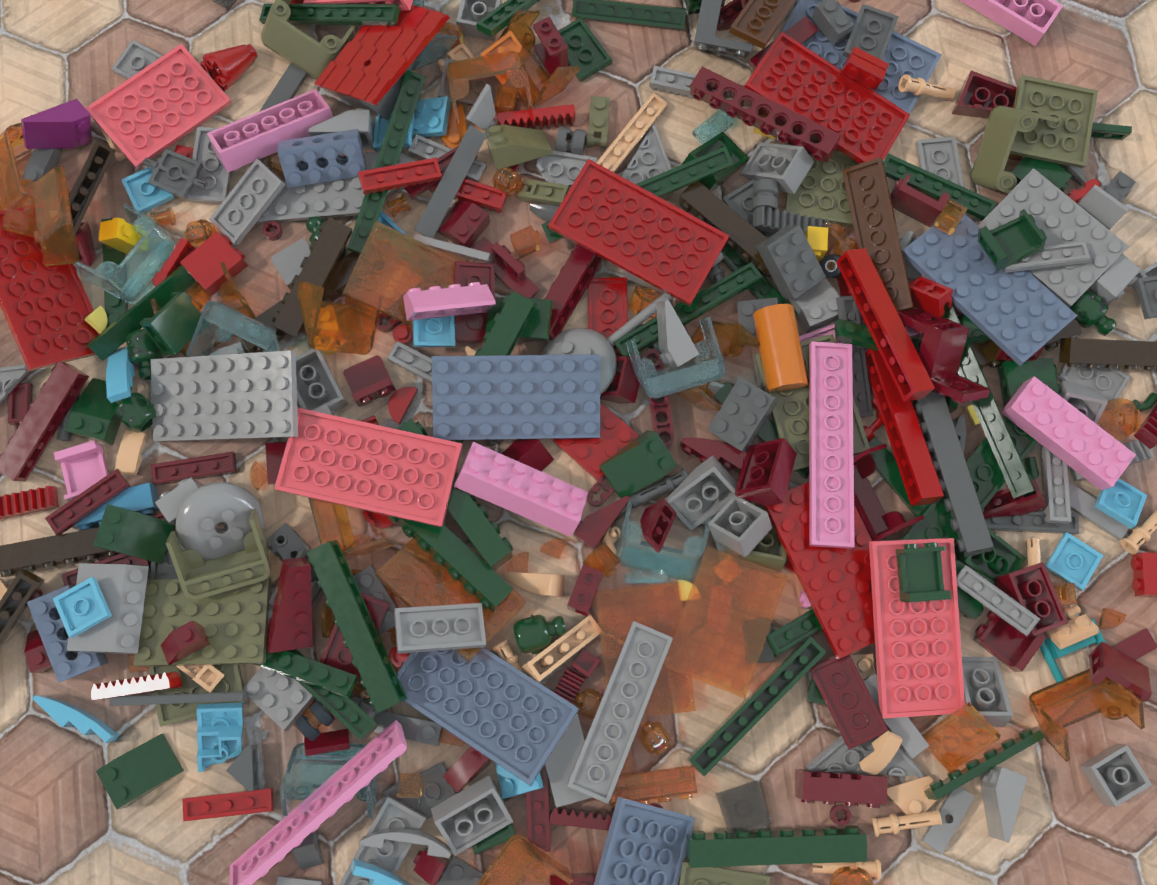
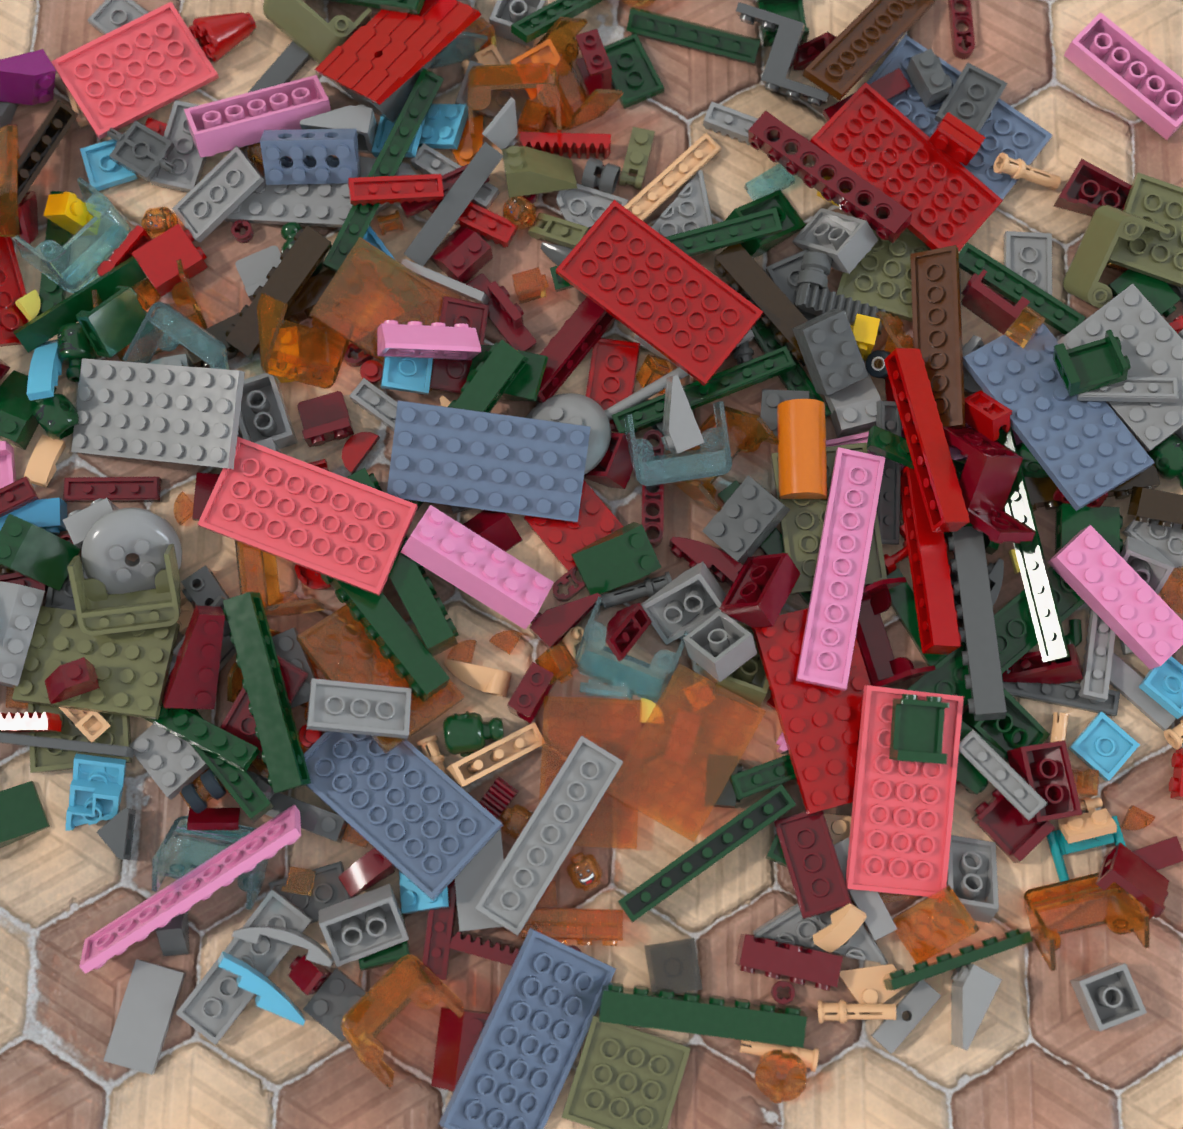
camera: 10 degrees right, 0 degrees up
clear orange bush [150,207,176,229] -> none
red gear [182,788,274,822] -> none
dark red panel [571,648,601,678] -> none

